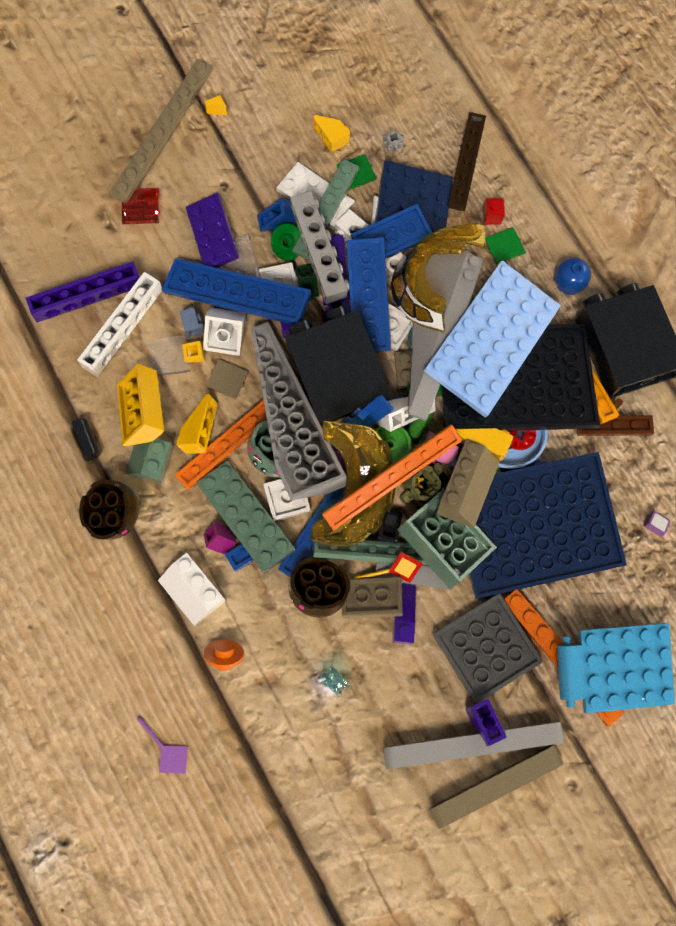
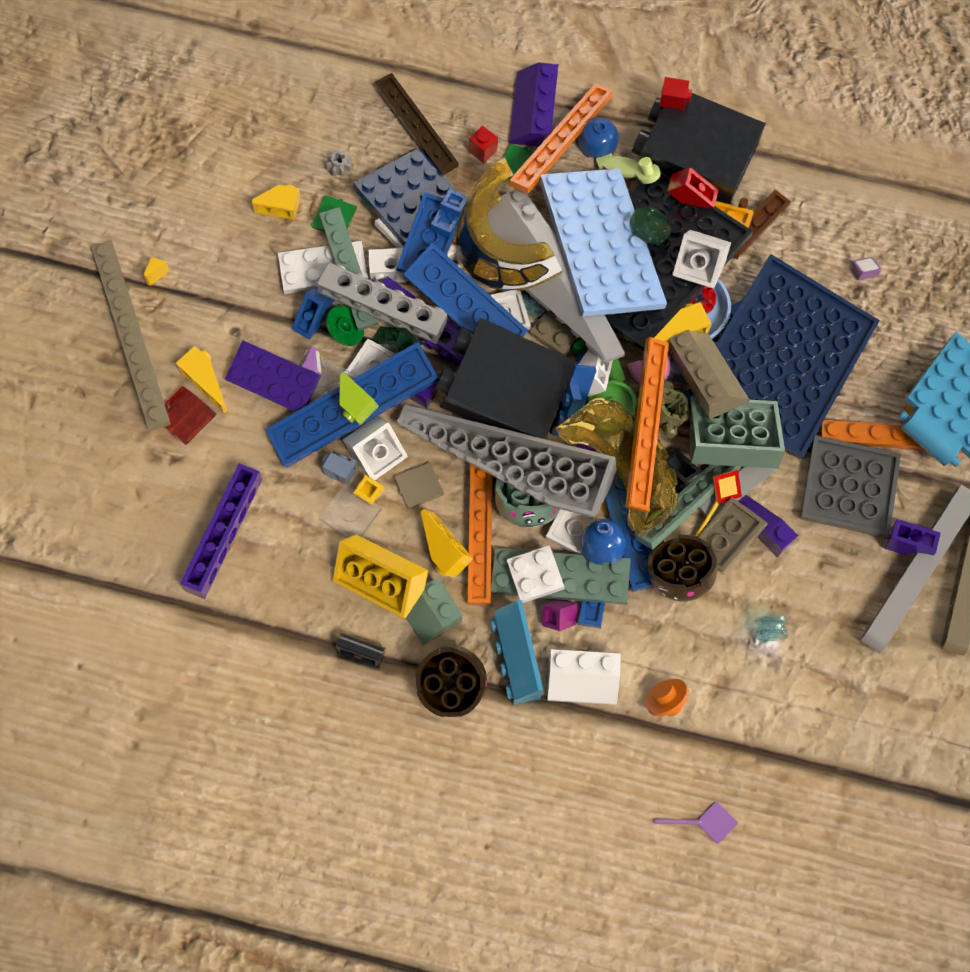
camera: 45 degrees left, 5 degrees down
white brick [77,272,162,377] -> none
none -> yellow slope [176,346,227,413]
none -> medium lavender slope [303,347,321,375]
none -> lime slope [340,372,379,425]
none -> blue slope [430,188,469,238]
none -> dark azure slope [490,600,543,705]
none -> white plate [507,545,565,603]
none -> dark purple slope [509,62,559,147]
none -> orange plate [510,84,613,194]
none -> blue cylinder [581,519,626,565]
none -> yellowish green brick [596,153,660,184]
none -> clear green tile [630,207,671,245]
none -> red brick [659,77,692,110]
none -> red slope [667,167,719,209]
none -> white slope [673,230,731,288]

